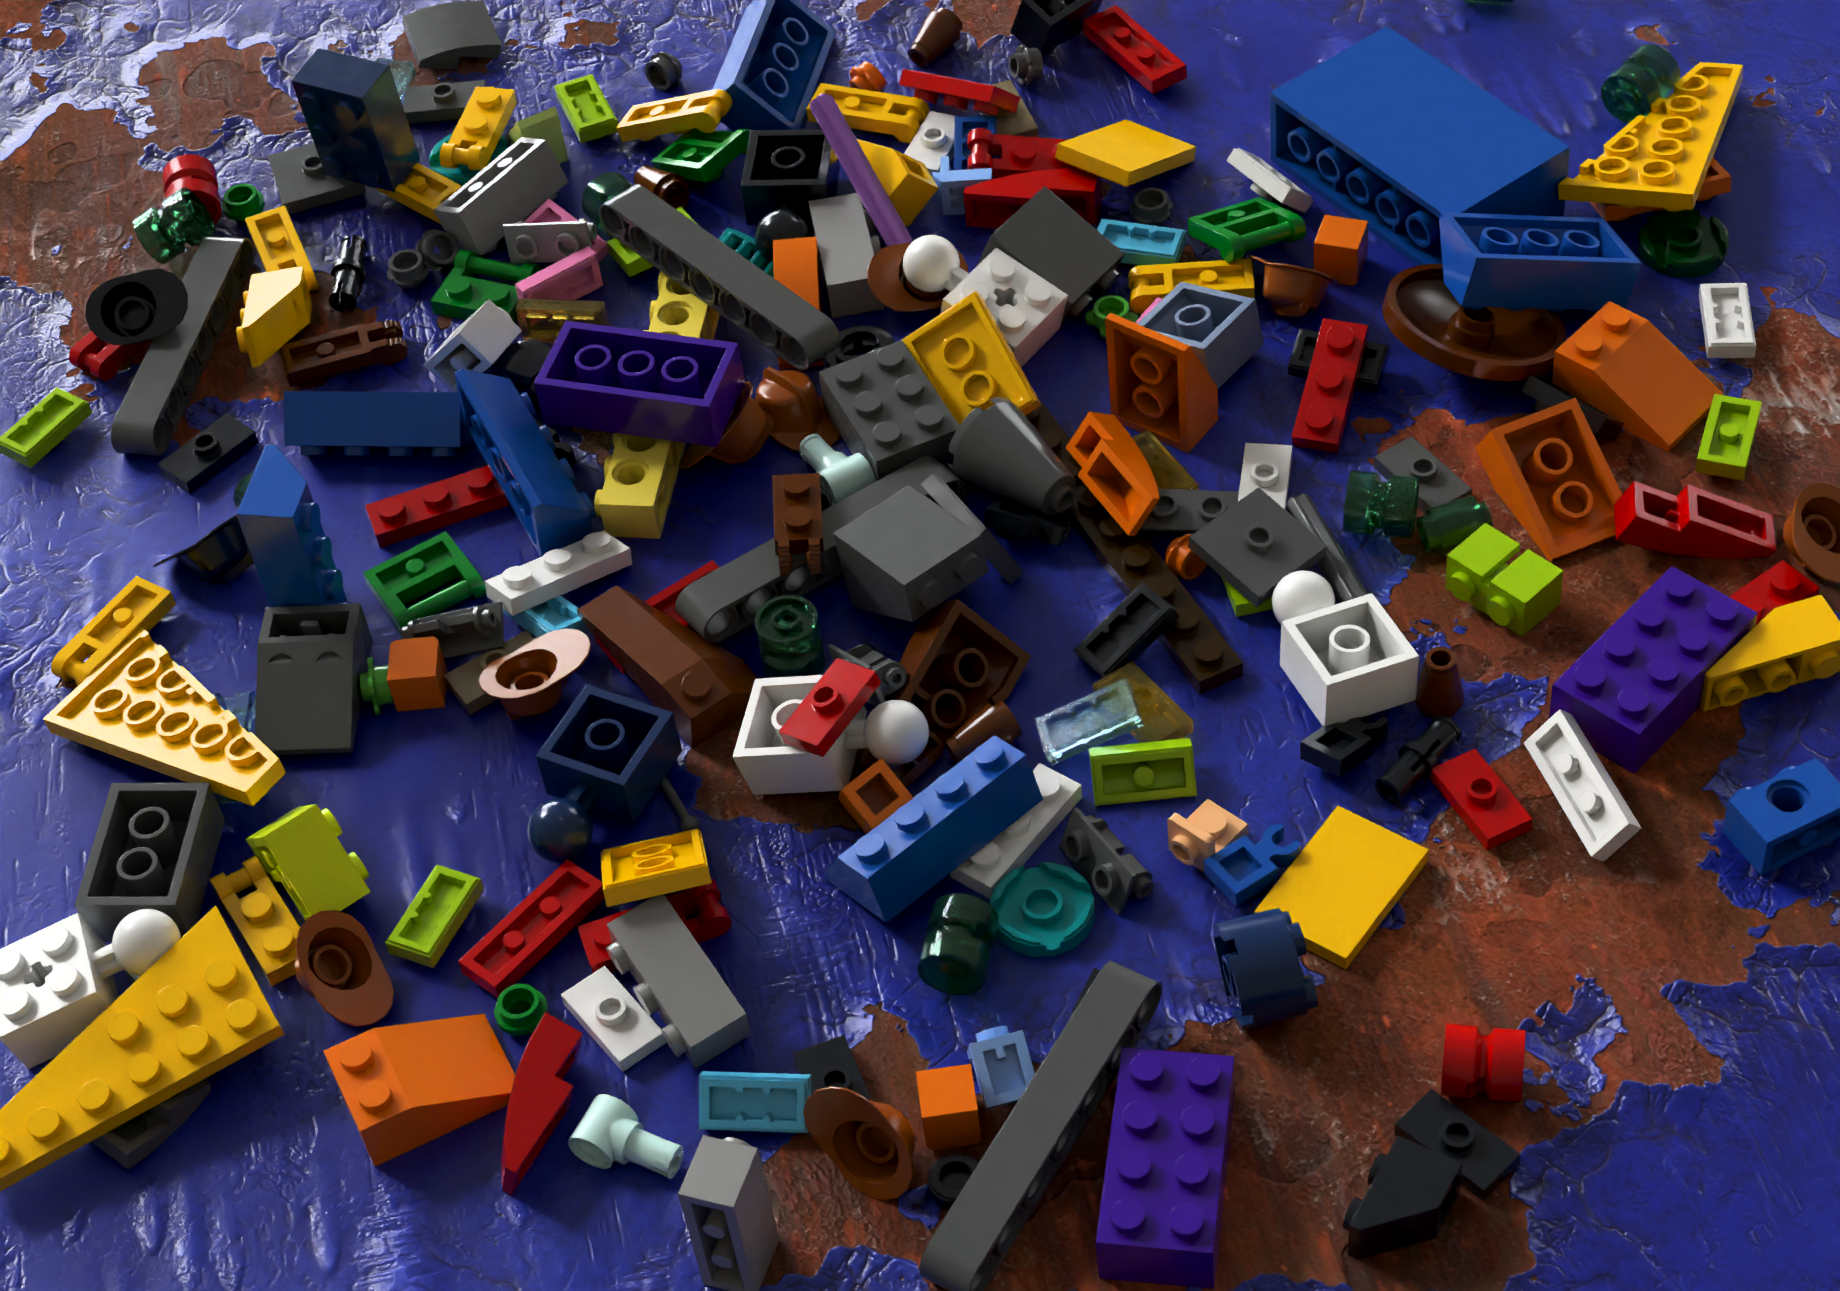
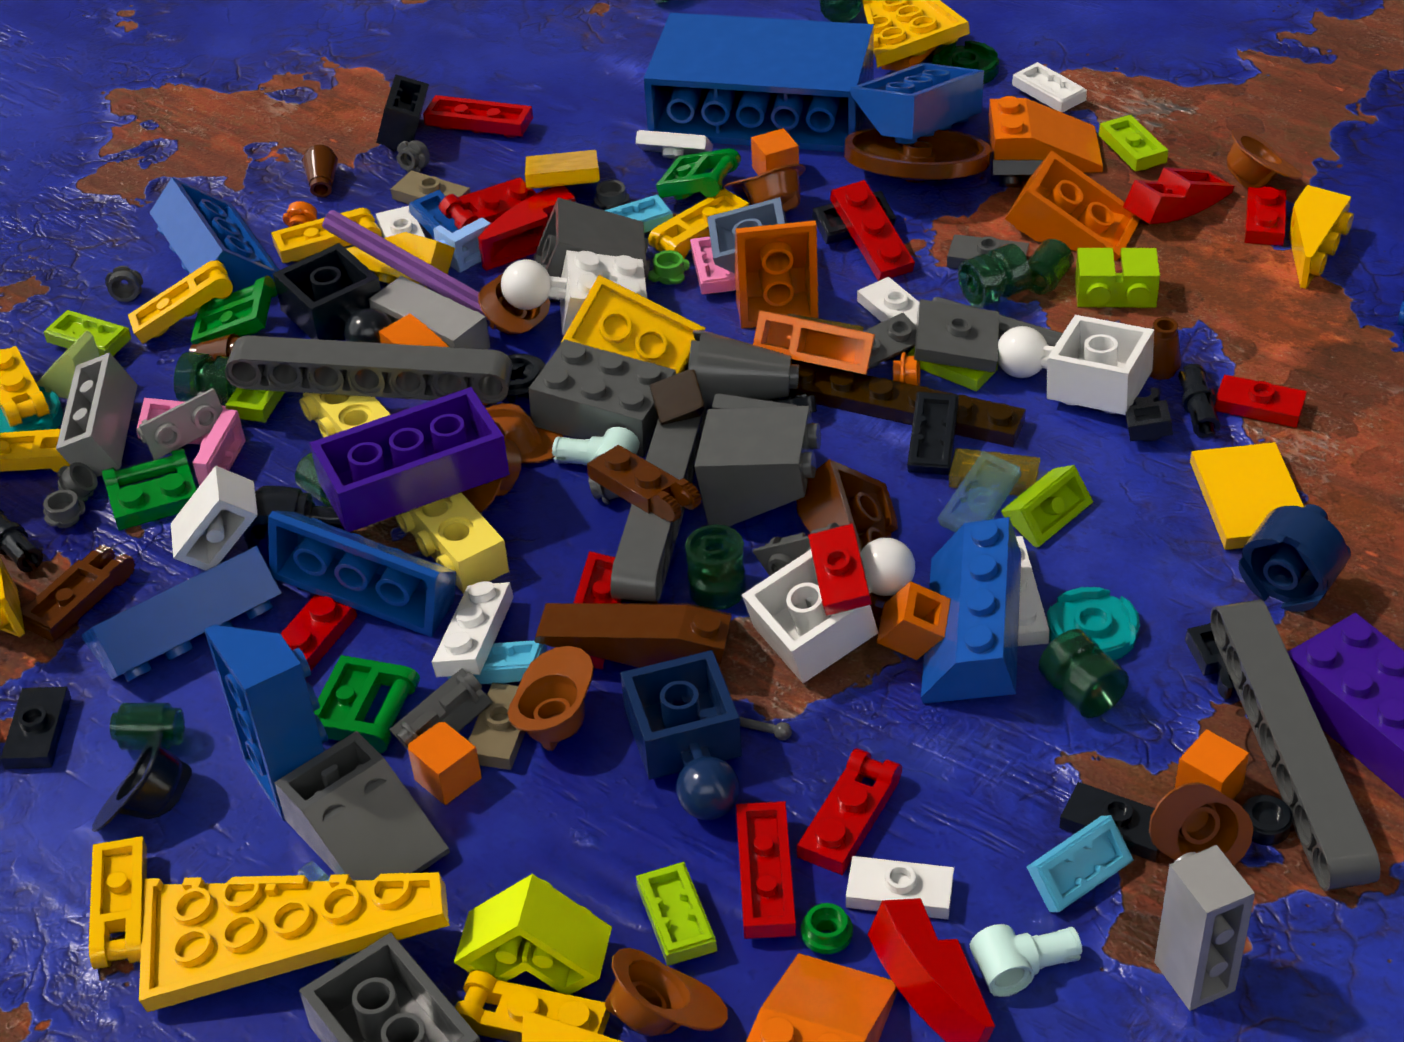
camera: 45 degrees left, 5 degrees down
bright green plate [360,657,394,715] -> none
clear yellow plate [516,299,610,342] -> none
yellow tile [601,828,712,907] -> none
light grey brick [606,894,750,1069] -> none
red plate [899,69,1020,116] -> none
reddish brown cone [944,701,1022,764] -> none
light blue bracket [967,1026,1035,1111] -> none
dark grey hinge [1059,808,1154,915] -> none
light nougat bracket [1167,799,1248,872] -> none
blue plate [1203,823,1301,907] -> none
white plate [1524,709,1641,862] -> none
dark purple brick [1549,566,1758,774] -> none
none -> dark brown slope [649,369,705,425]

